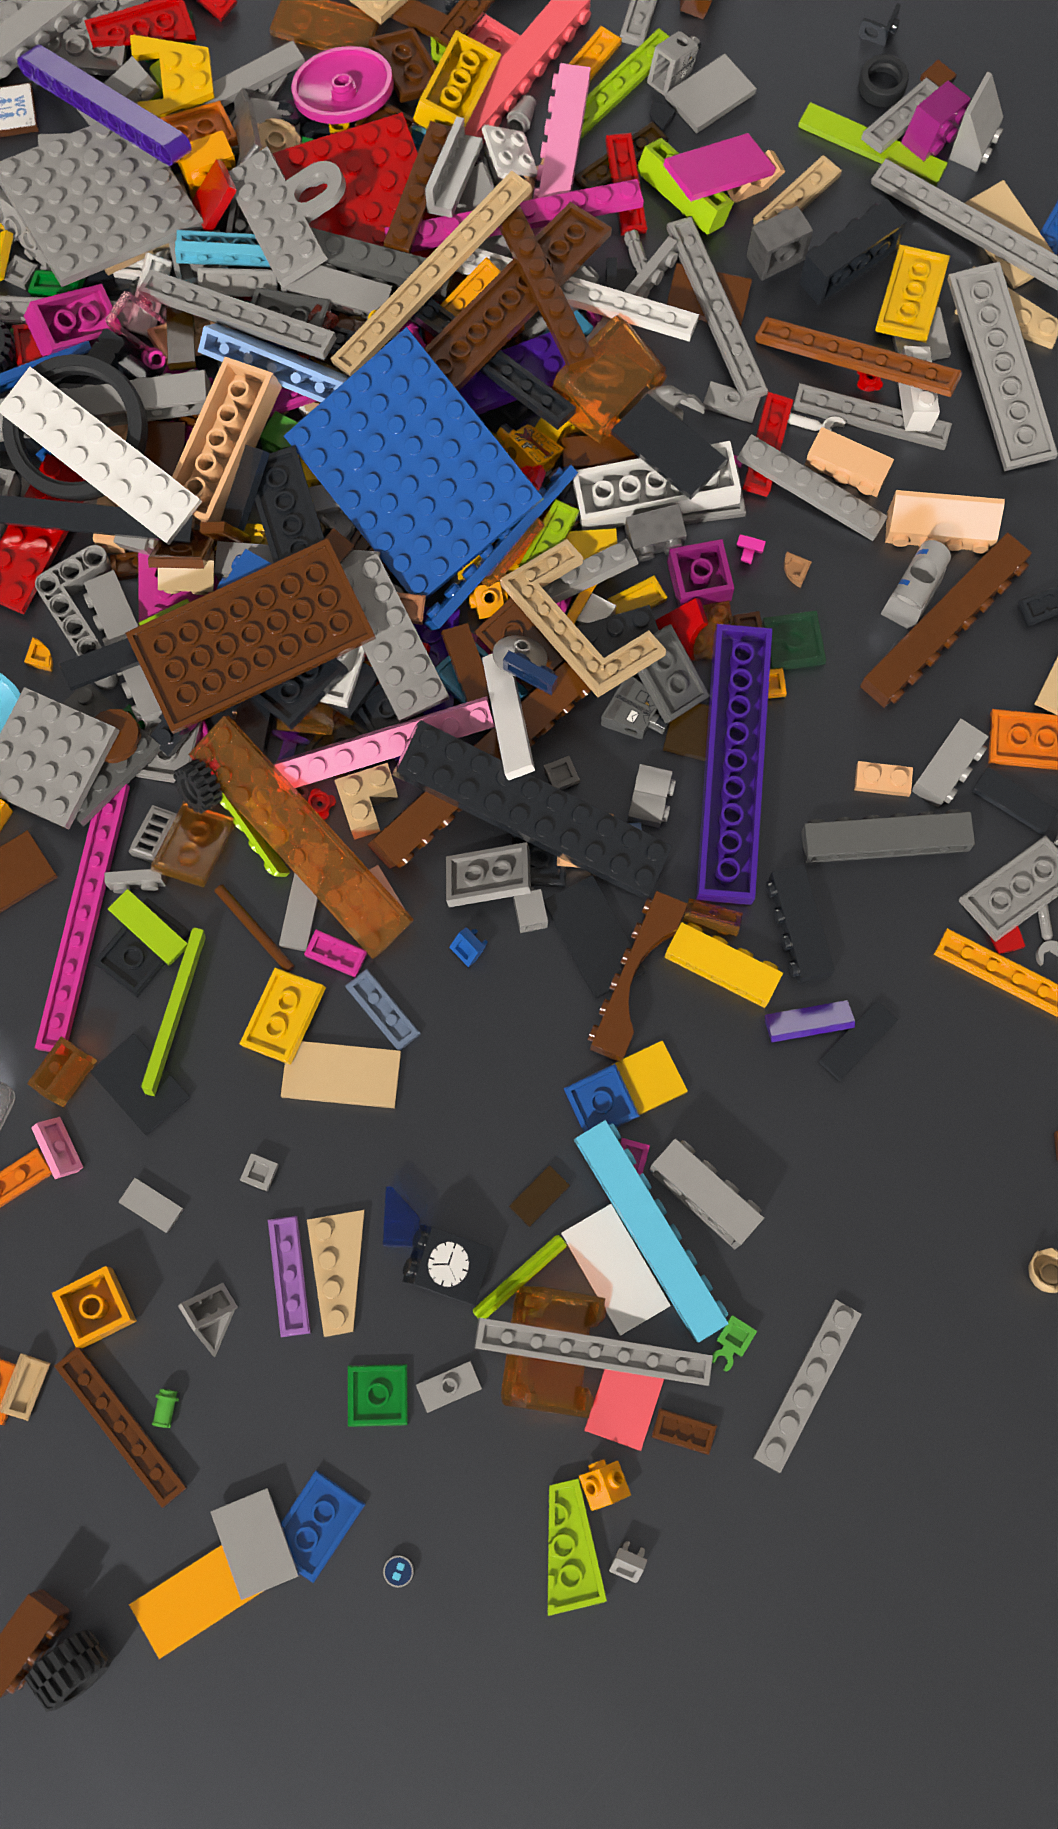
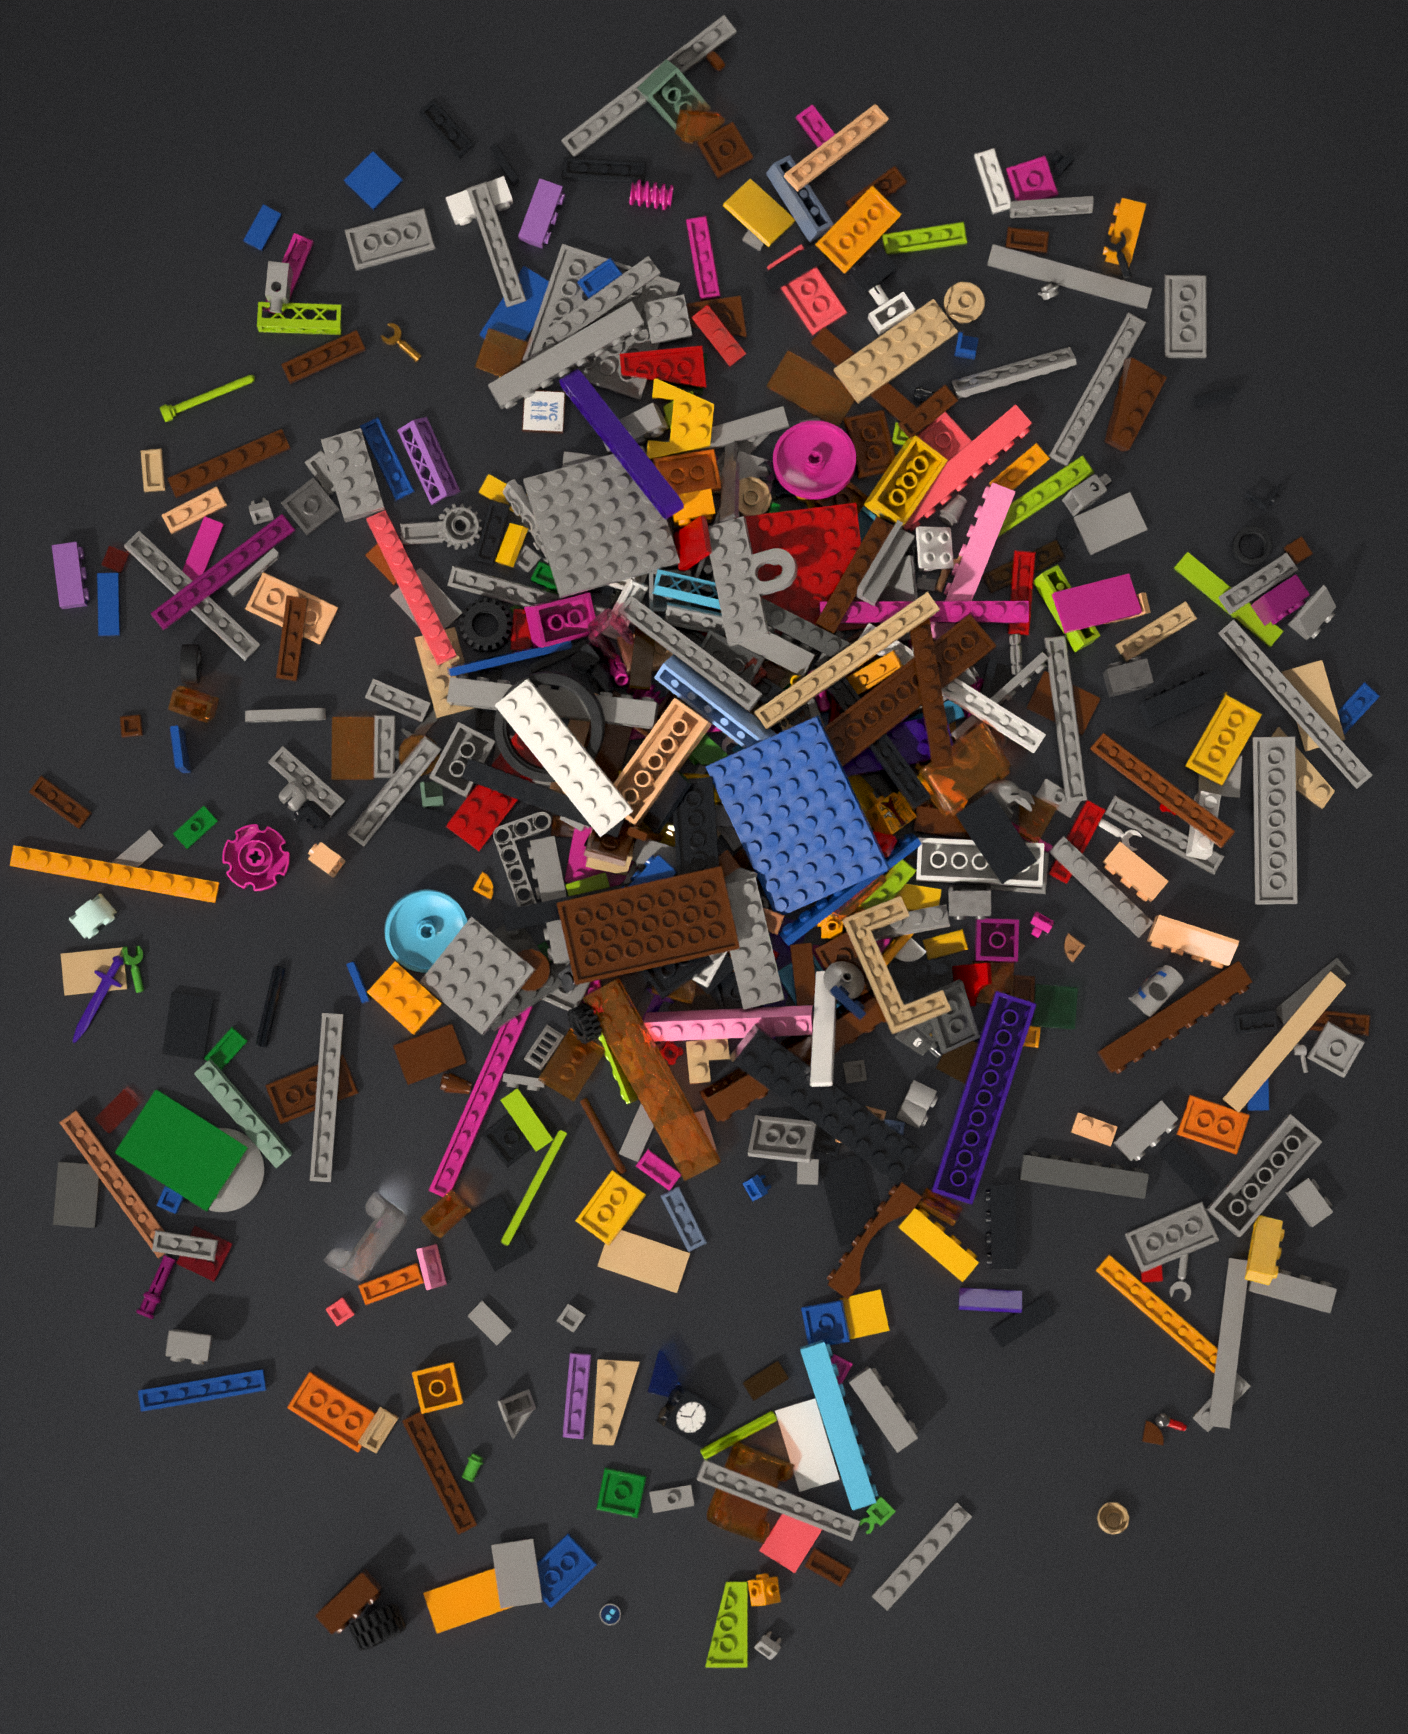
camera: 10 degrees right, 10 degrees up
none -> reddish brown cone [439,1072,472,1094]
none -> clear orange wing [1019,790,1057,843]

